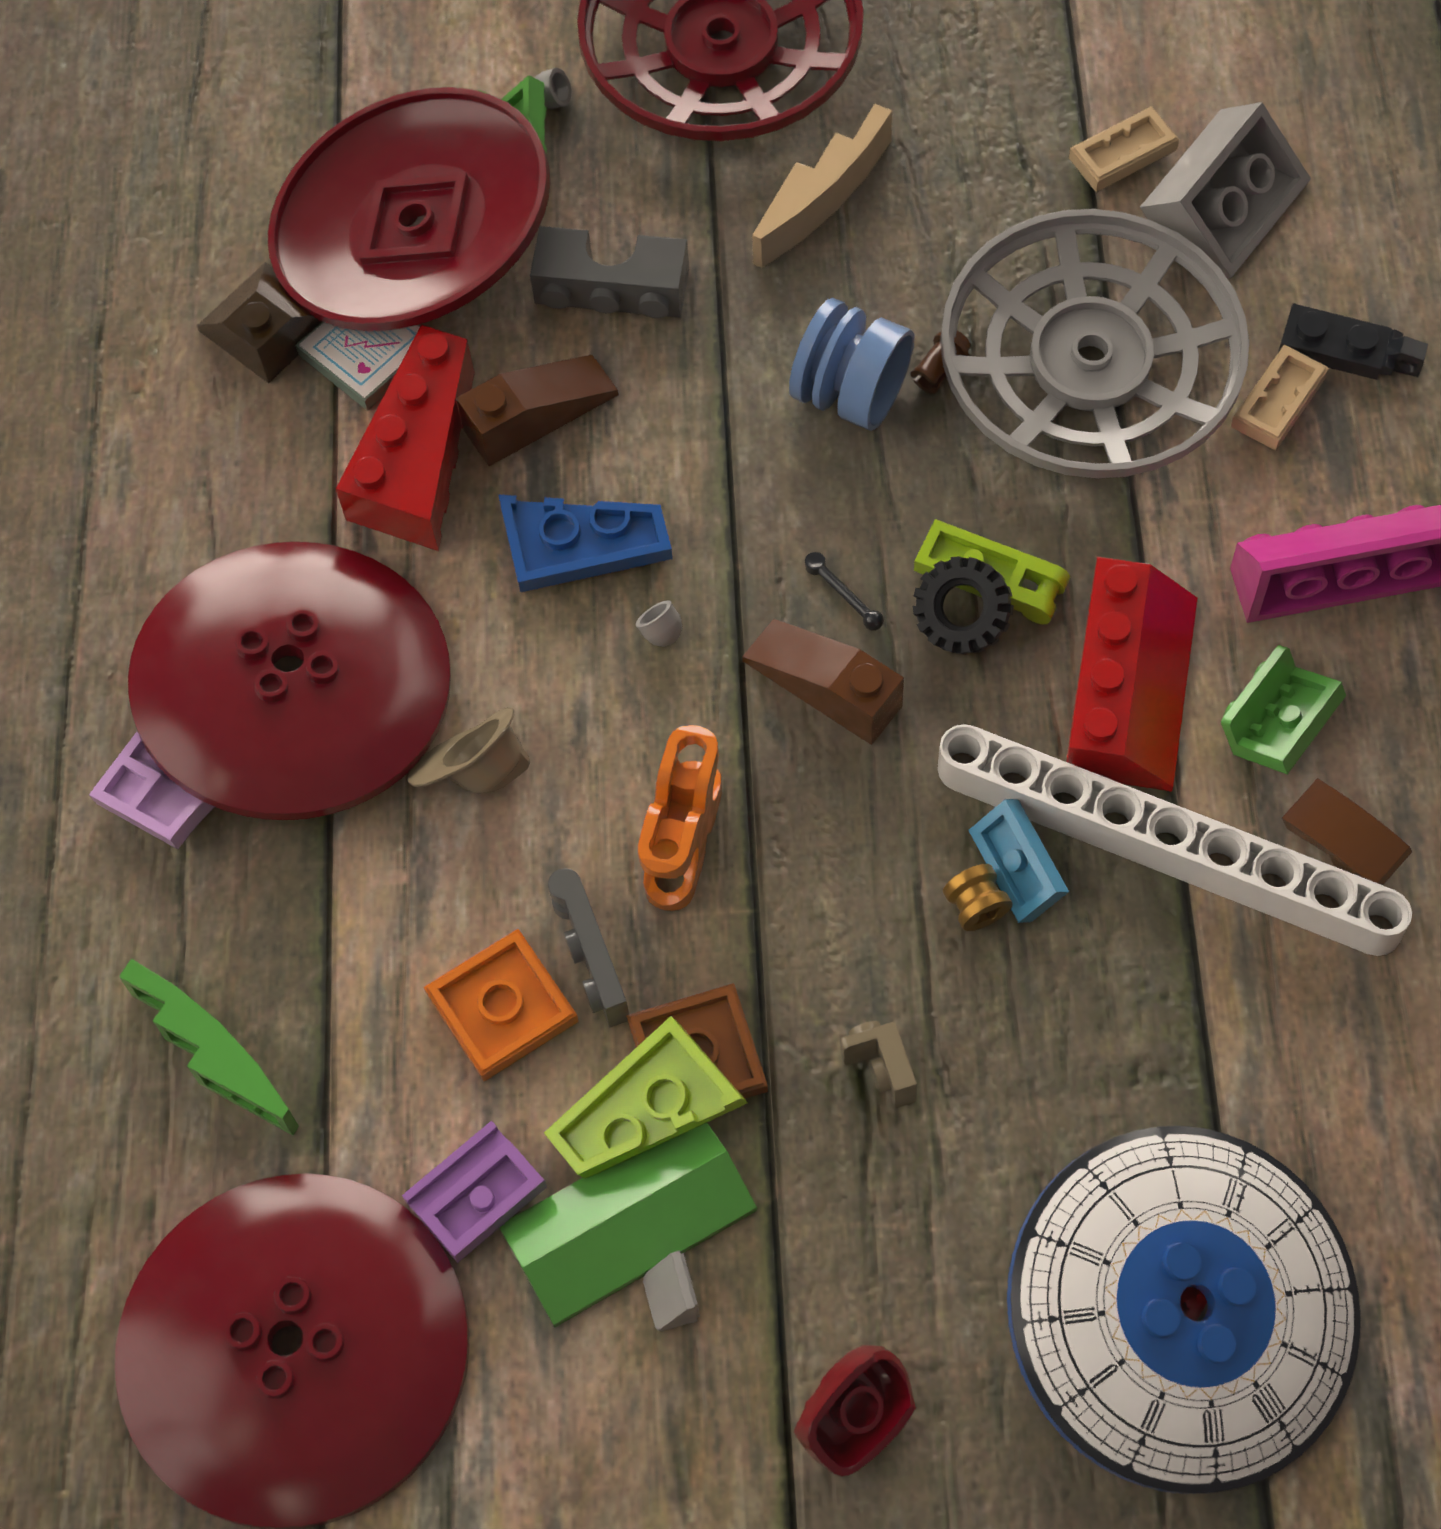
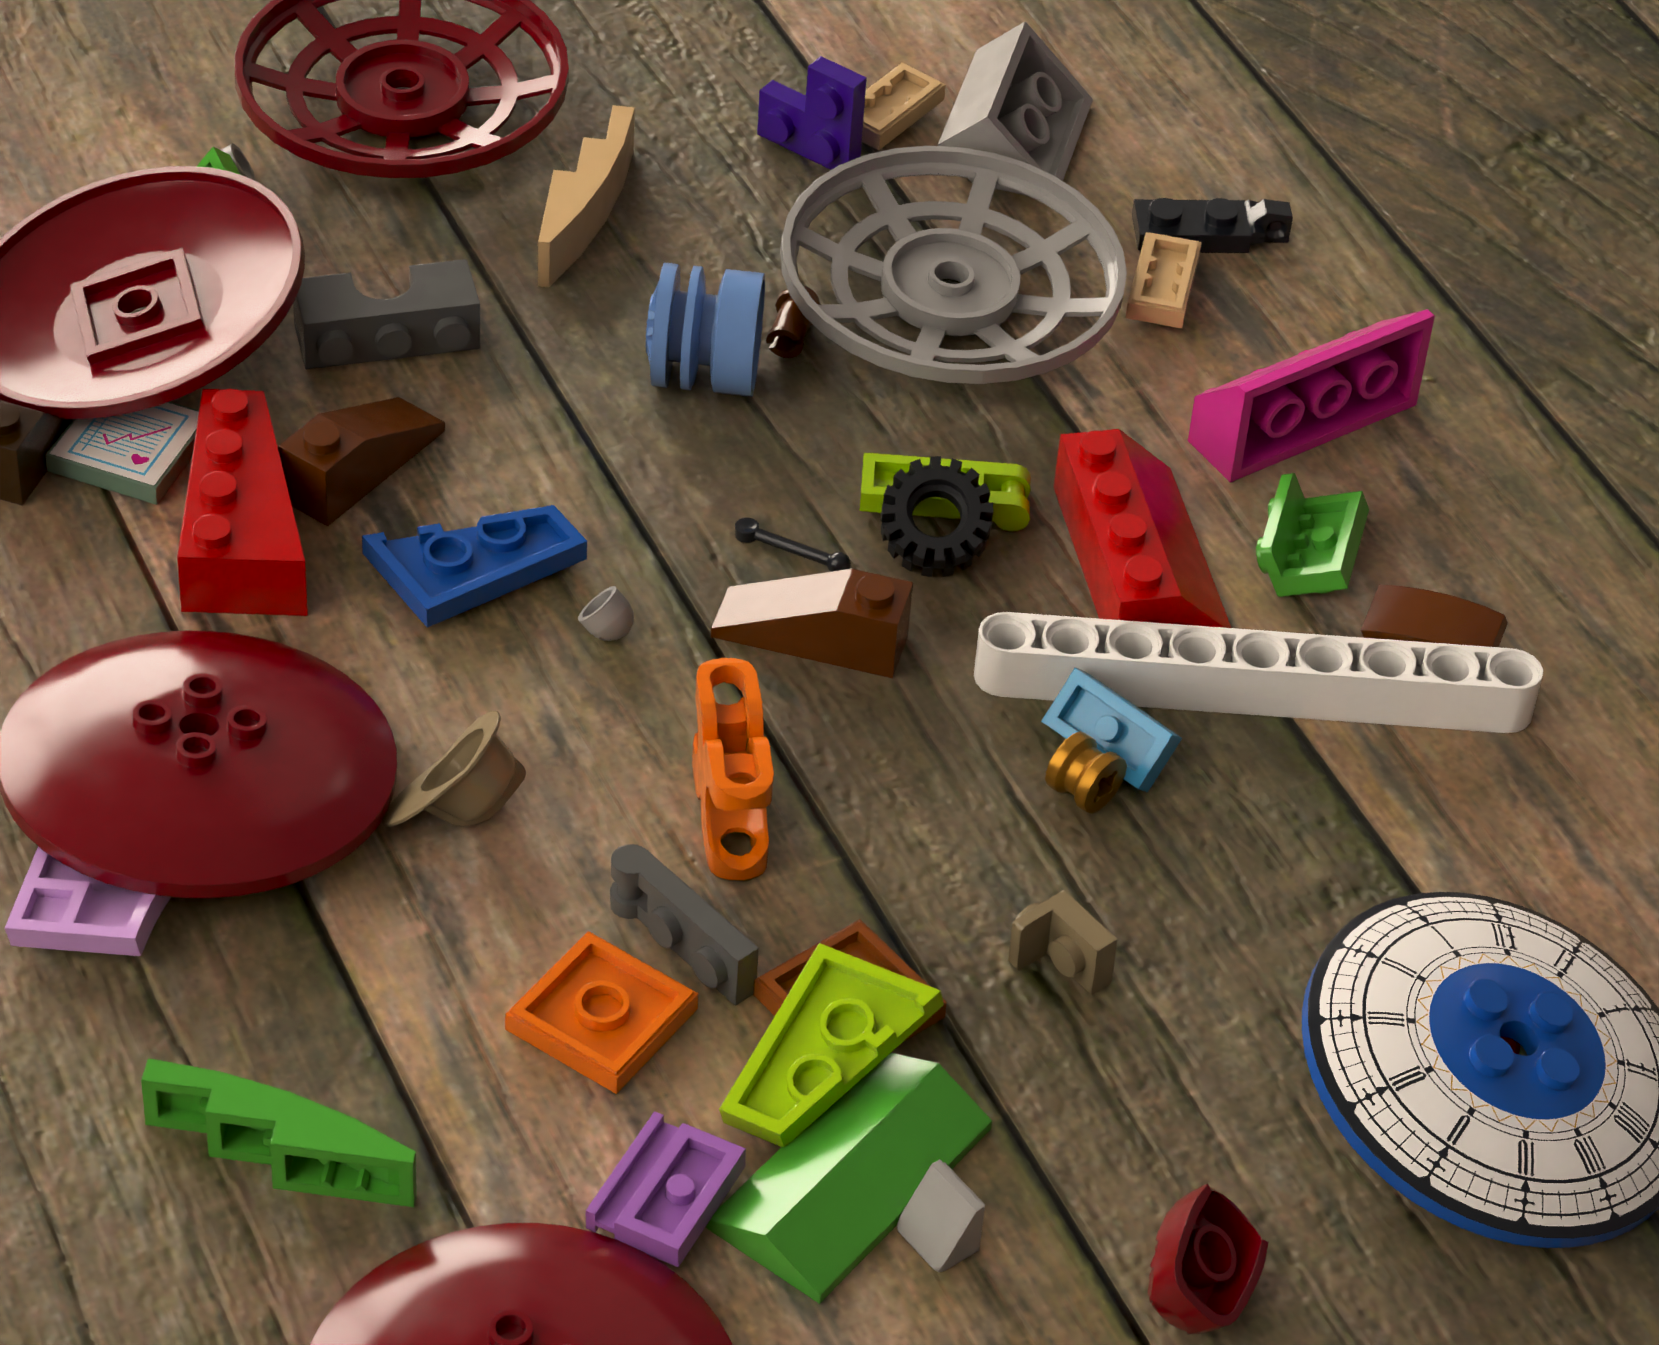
camera: 30 degrees left, 20 degrees down
none -> dark purple plate [757,56,867,170]

